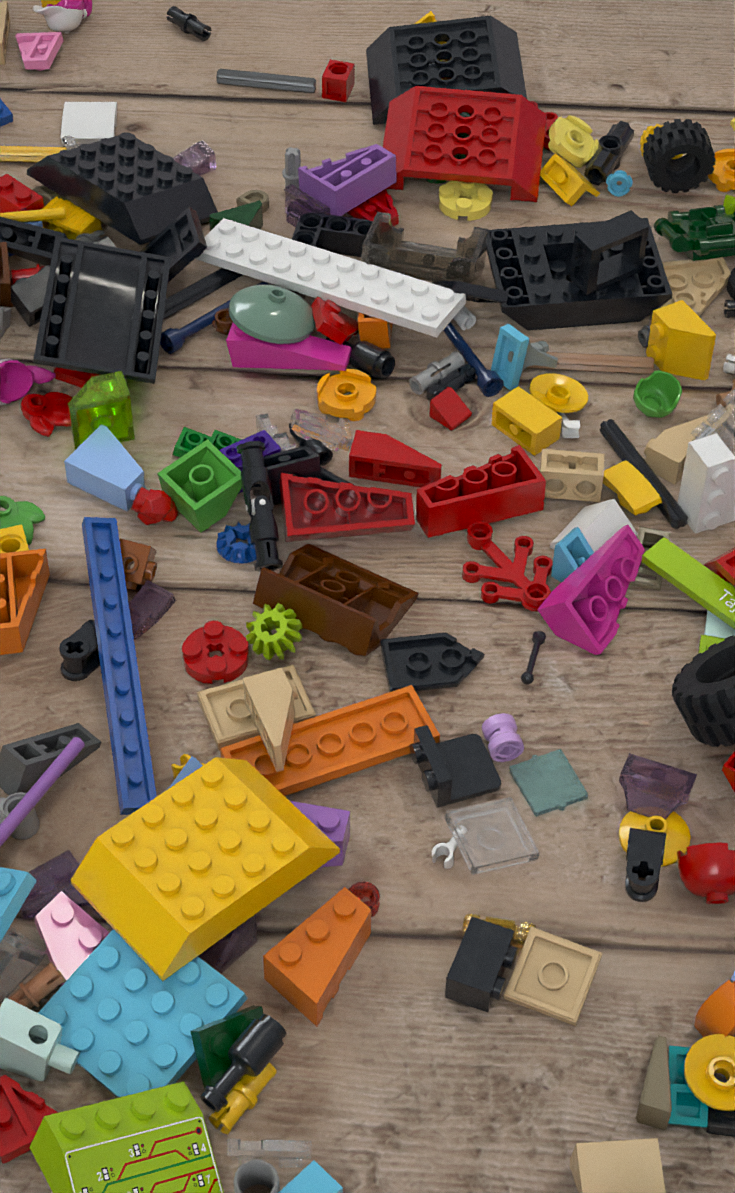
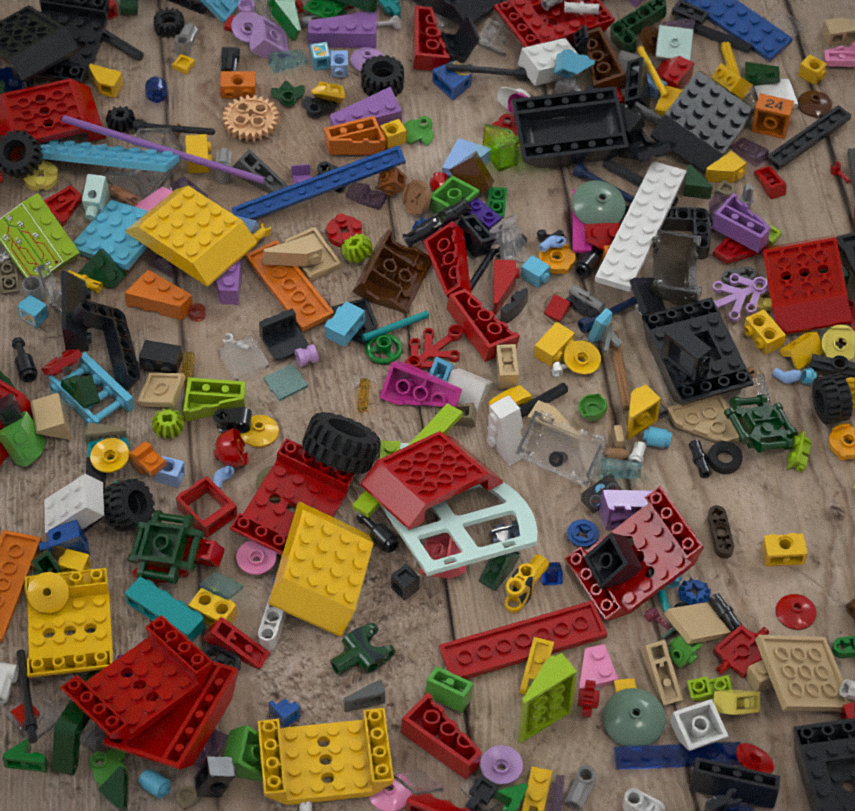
camera: 80 degrees right, 5 degrees up
black piece [200,1014,287,1112] -> none
black hinge [521,631,546,685] -> none
slope [619,753,697,819] -> none
none -> red wing [41,349,82,376]
none -> medium azure fence [49,352,135,425]
none -> black slope [61,271,92,352]
none -> dark green slope [61,375,100,409]
none -> black beam [70,299,140,391]
none -> lime gear [152,407,184,440]
none -> lime wedge [183,377,247,422]
none -> medium lavender slope [291,164,311,184]
none -> medium azure brick [325,301,365,347]
none -> clear yellow axle [357,378,370,412]
none -> teal bar [361,310,429,342]
none -> green piece [365,333,403,364]
none -> medium nougat tile [402,180,431,216]
none -> reddish brown slope [449,151,494,194]
none -> black slope [500,288,528,324]
none -> medium azure brick [521,255,550,288]
none -> black arm [537,229,564,242]
none -> light blue arm [538,236,566,252]
none -> tan tile [613,425,625,448]
none -> medium azure brick [643,426,672,448]
none -> yellow slope [705,151,747,183]
none -> yellow brick [711,63,753,99]
none -> lavender plant [713,273,769,323]
none -> dark grey beam [721,267,756,287]
none -> yellow brick [743,310,786,355]
none -> dark green wing [745,62,780,86]
none -> orange brick [751,93,794,139]
none -> red slope [754,166,786,199]
none -> black plate [766,105,851,170]
none -> light blue arm [772,368,802,384]
none -> reddish brown dish [797,91,832,117]
none -> yellow brick [798,54,827,85]
none -> red hand [830,161,851,184]

